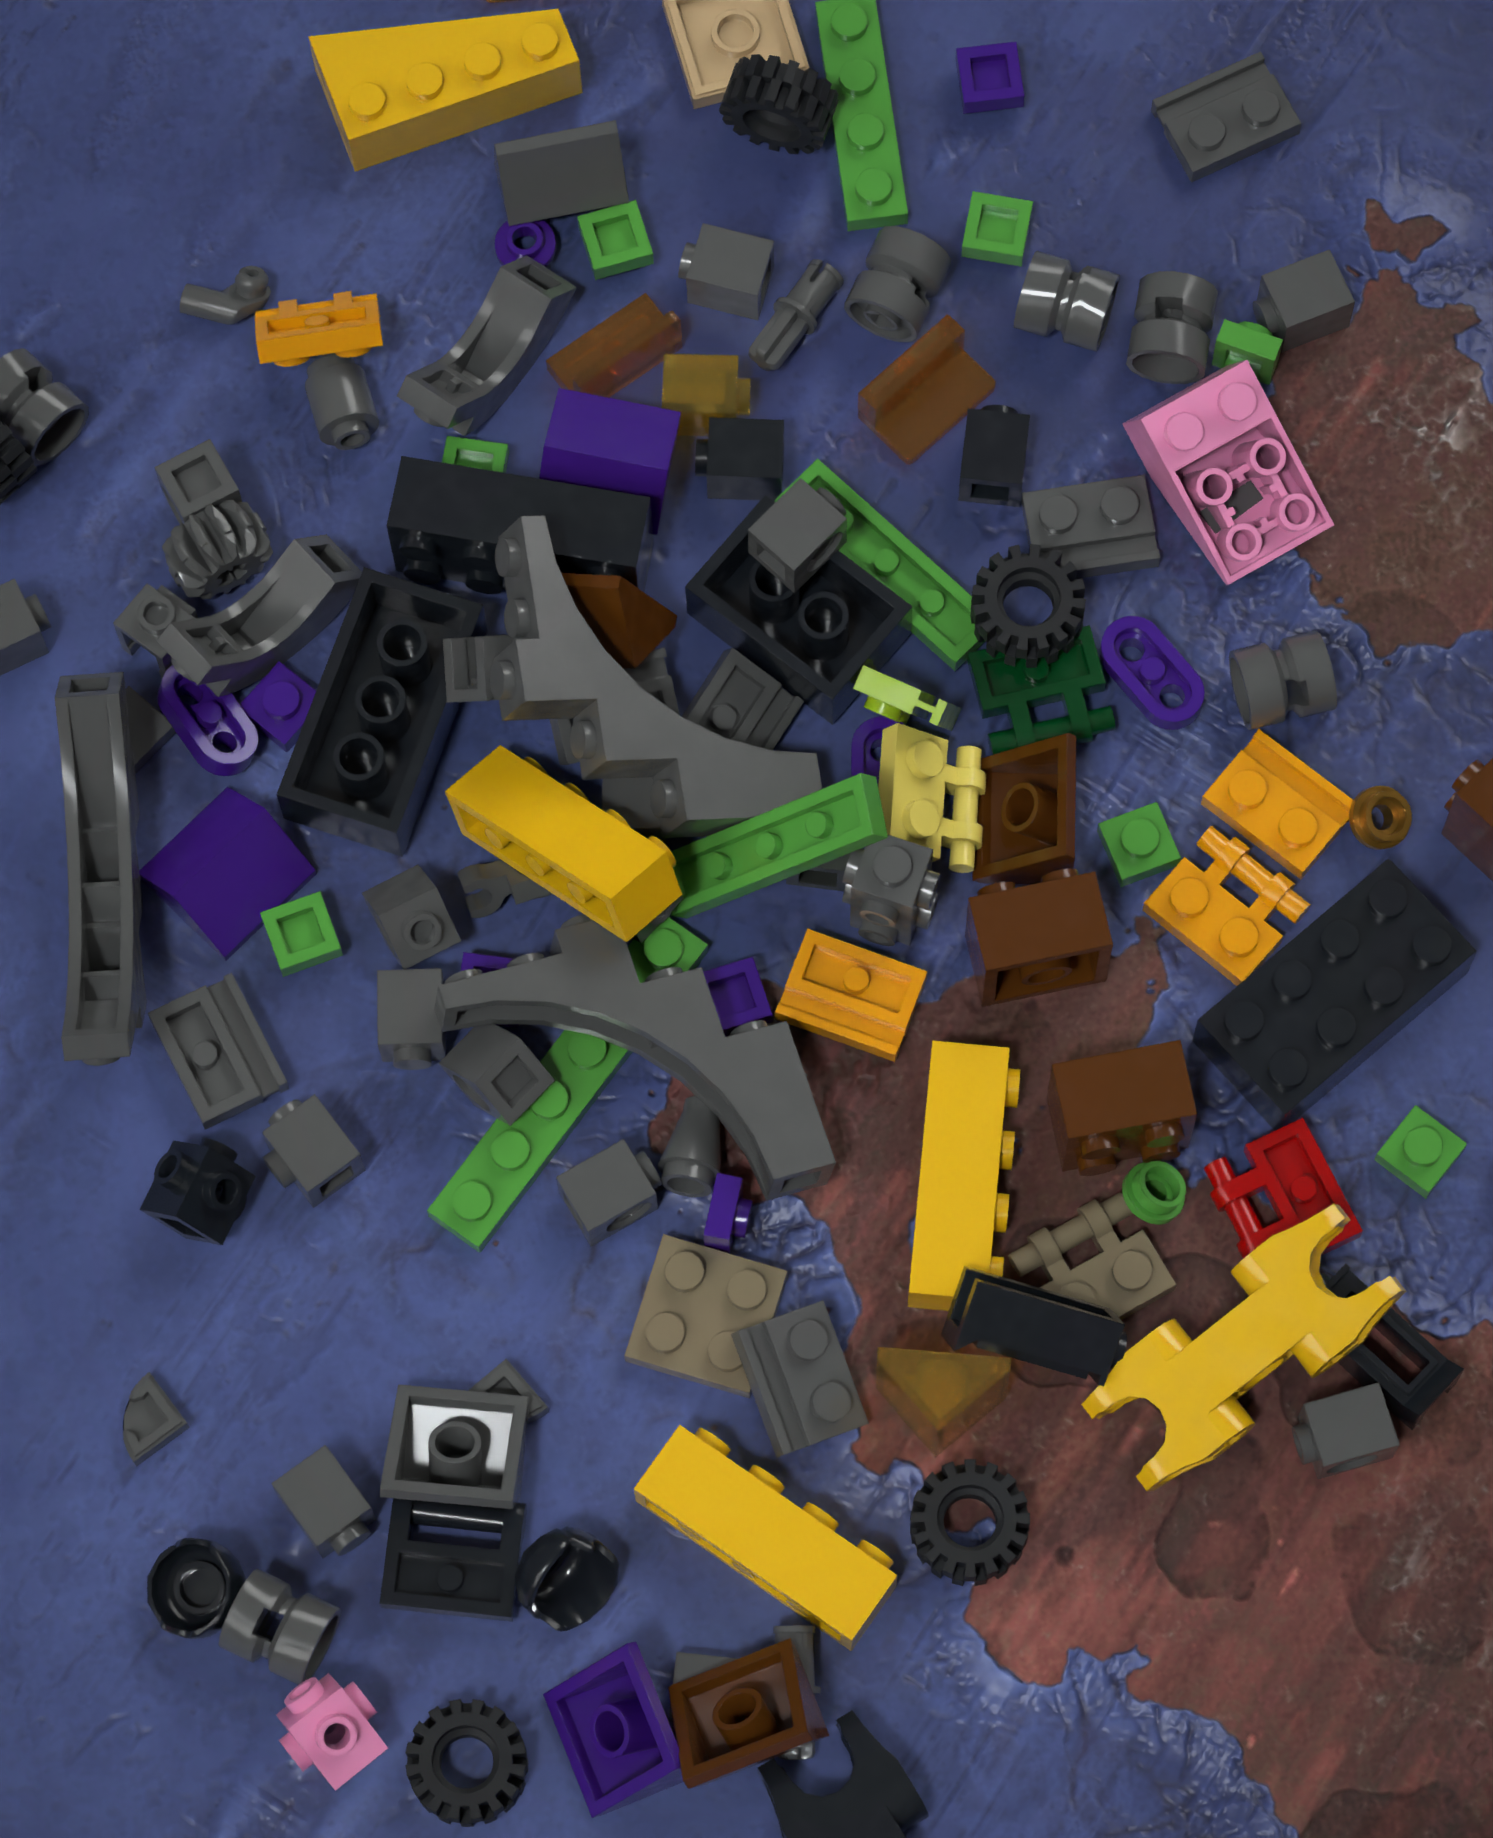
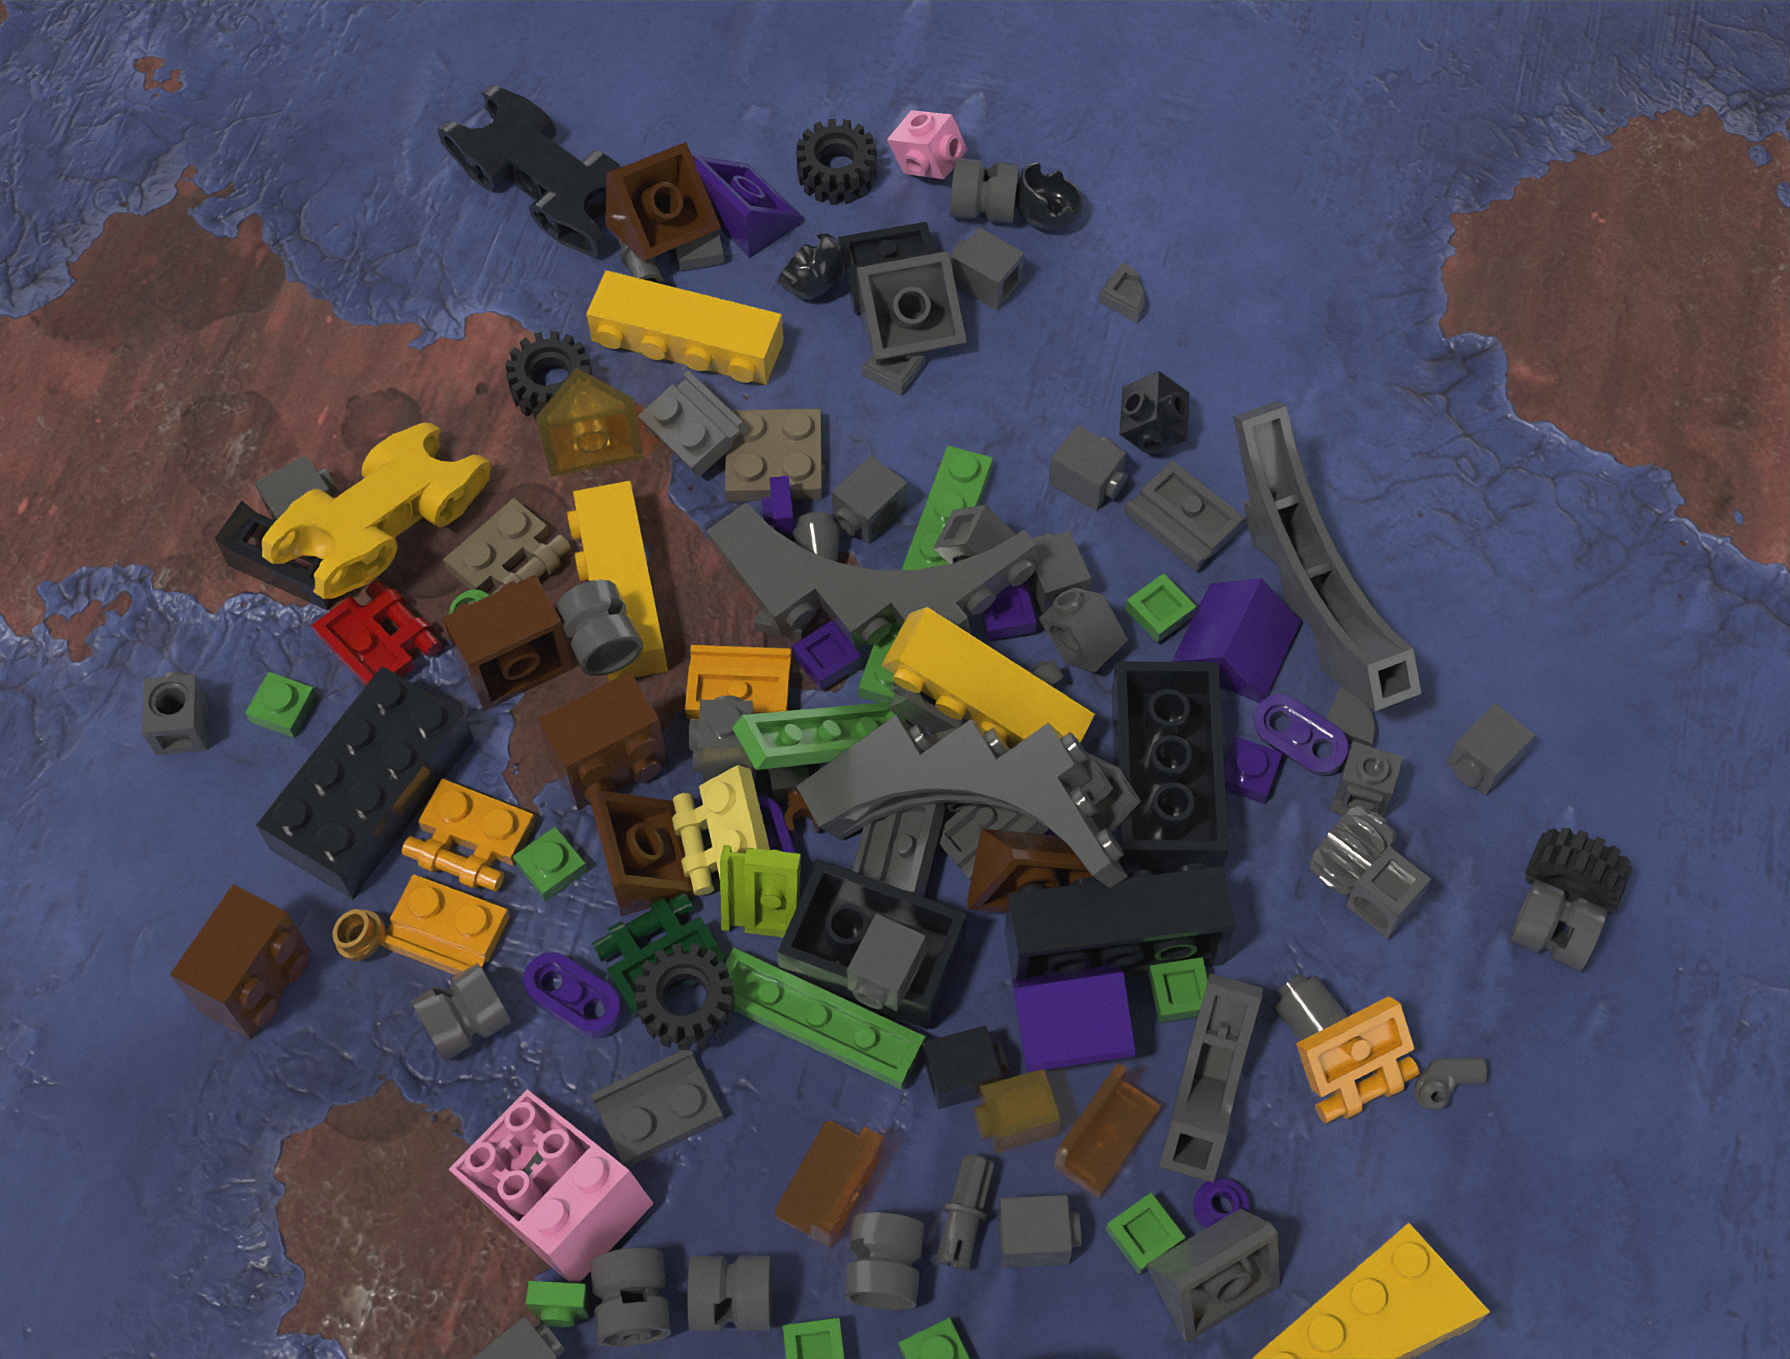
camera: 160 degrees right, 10 degrees down
dark grey arch [157,534,362,697] -> none
black window [941,1266,1127,1386] -> none
black brick [958,405,1030,507] -> none
none -> dark grey wheel [555,579,643,676]

